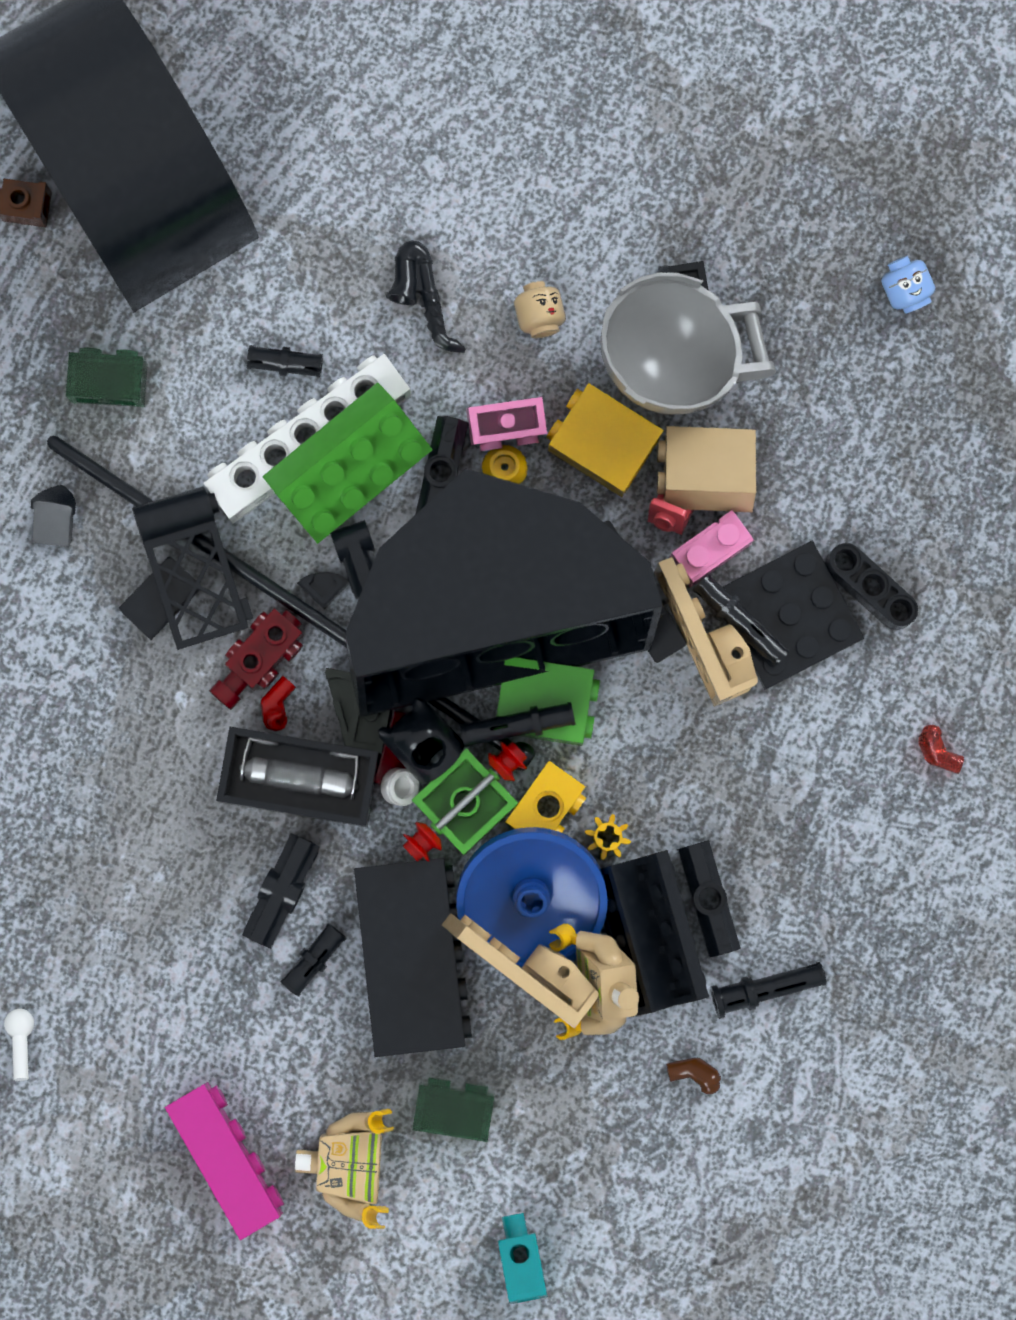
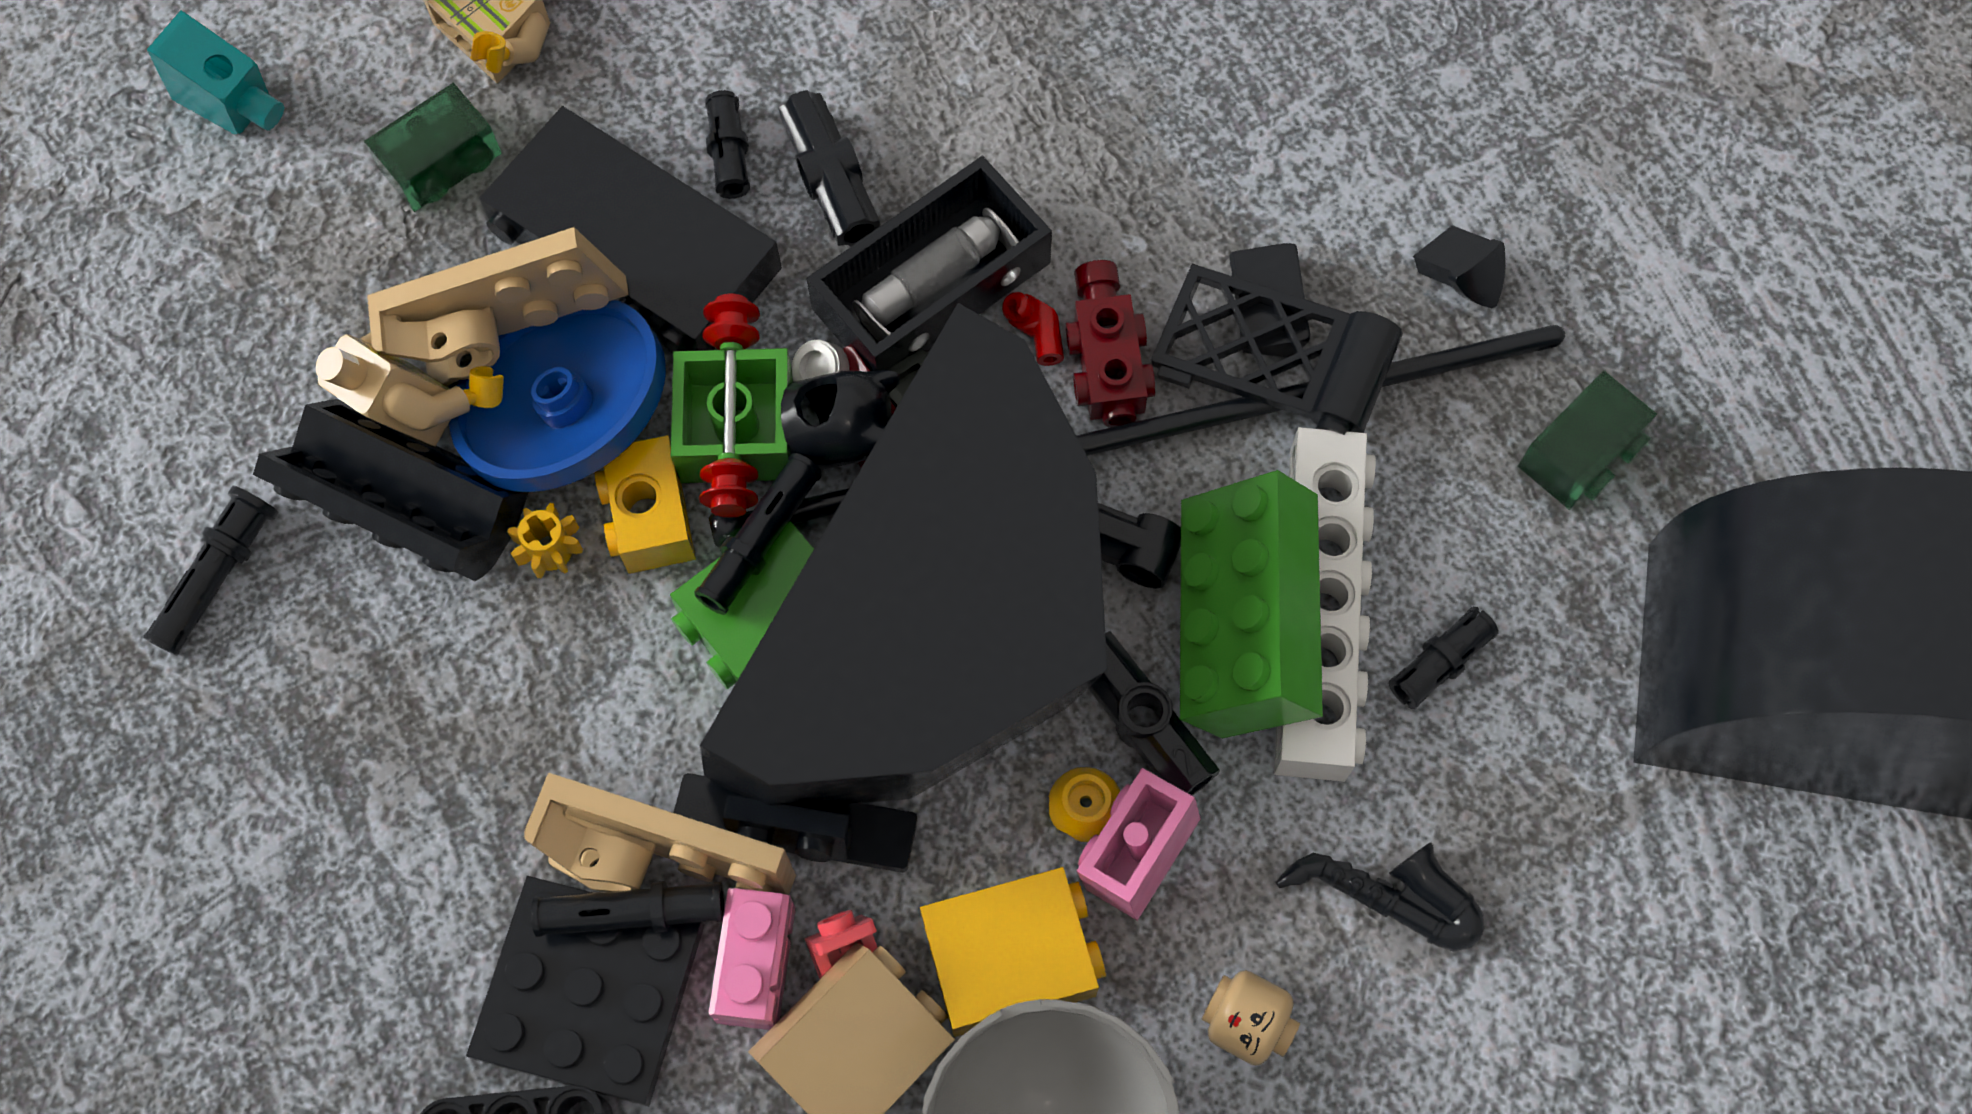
camera: 135 degrees right, 15 degrees down
black tile [297,572,349,610] -> none
reddish brown arm [666,1057,721,1095] -> none
black piece [677,840,741,958] -> none
clear red arm [918,725,964,774] -> none

